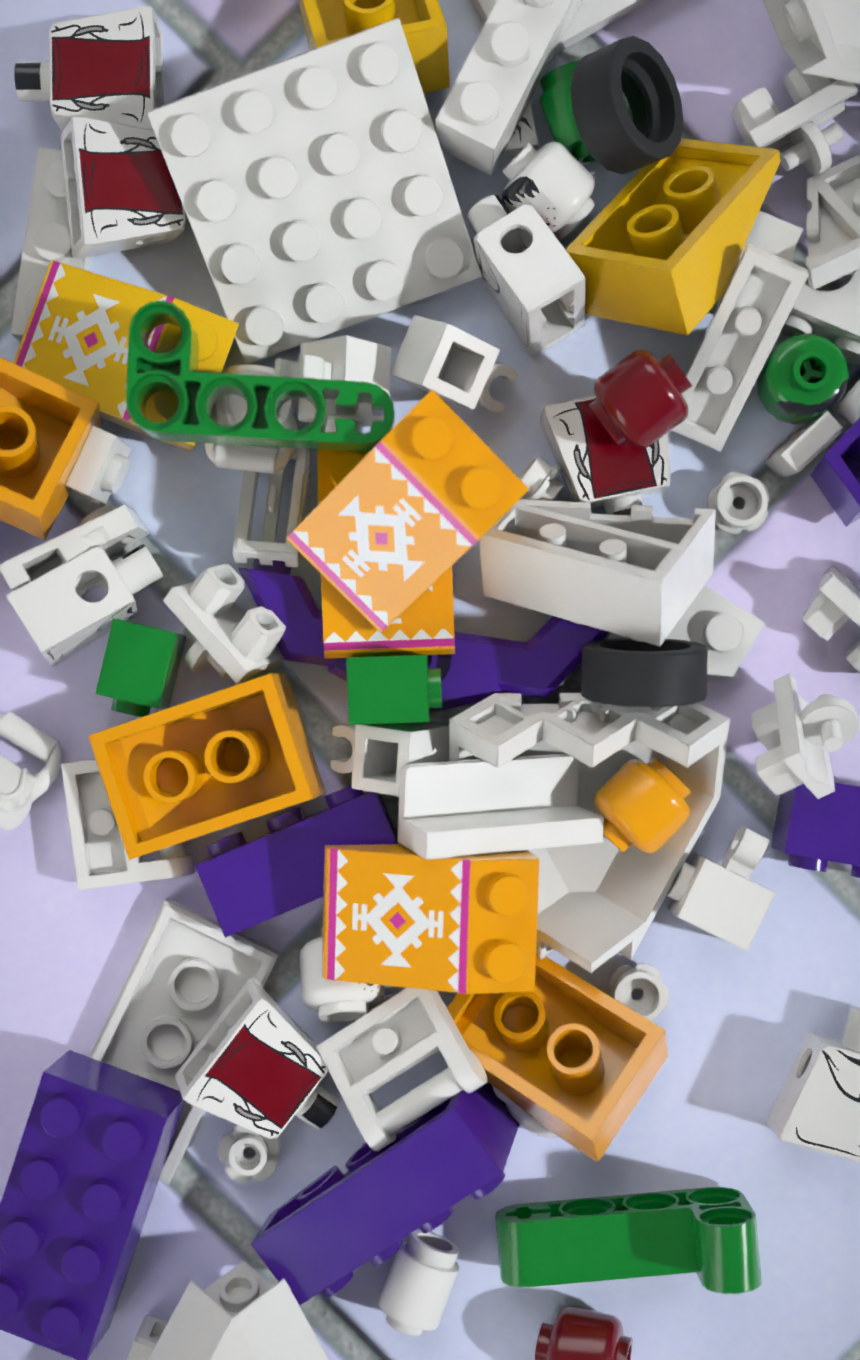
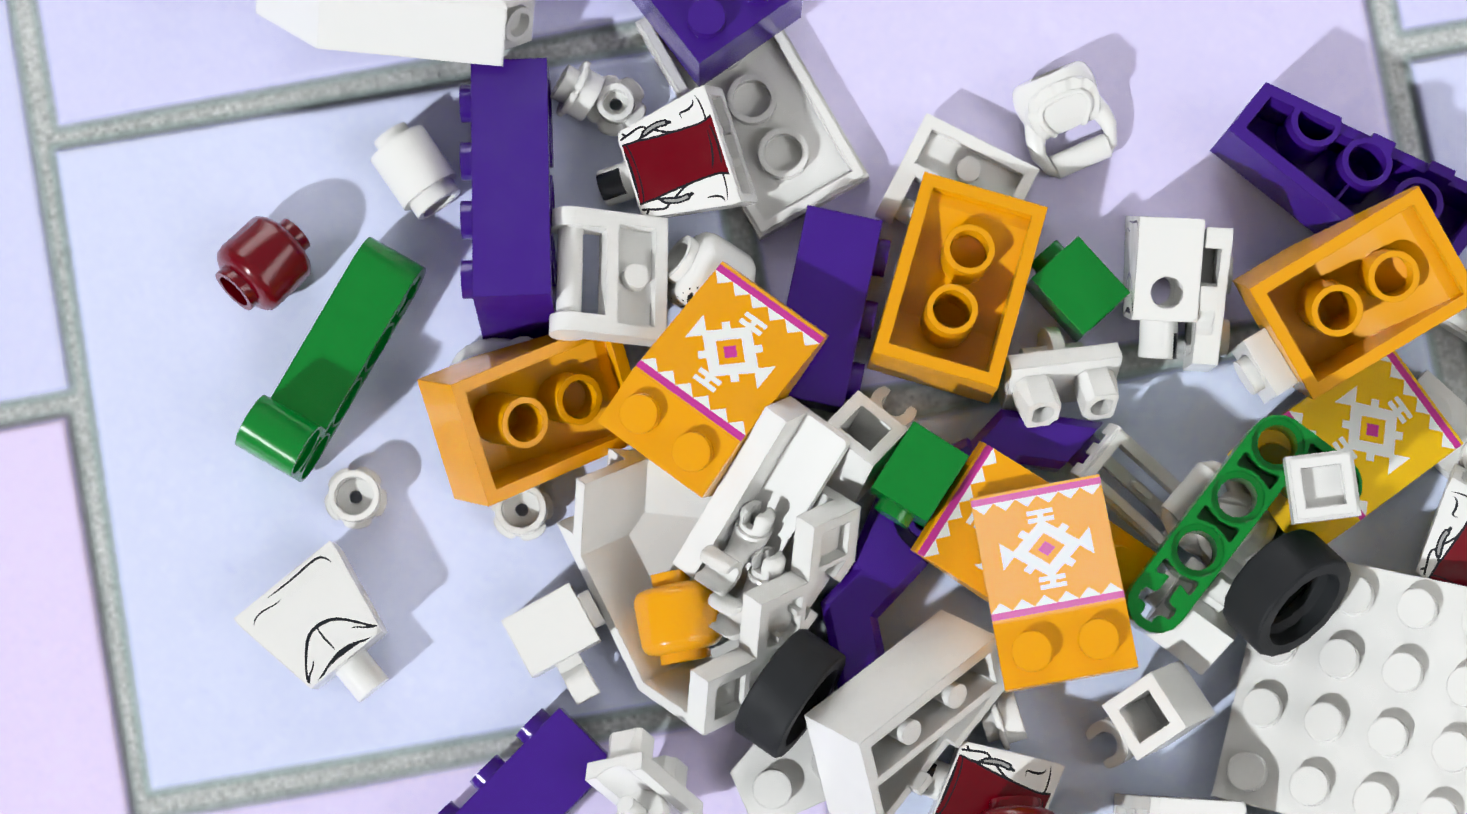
camera: 125 degrees right, 5 degrees down
none -> white plate [324,466,388,529]
none -> white plate [550,61,605,122]
none -> white arm [694,501,775,596]
none -> white arm [708,546,787,641]
none -> black tyre [1223,529,1351,657]
none -> white tile [1282,449,1362,525]

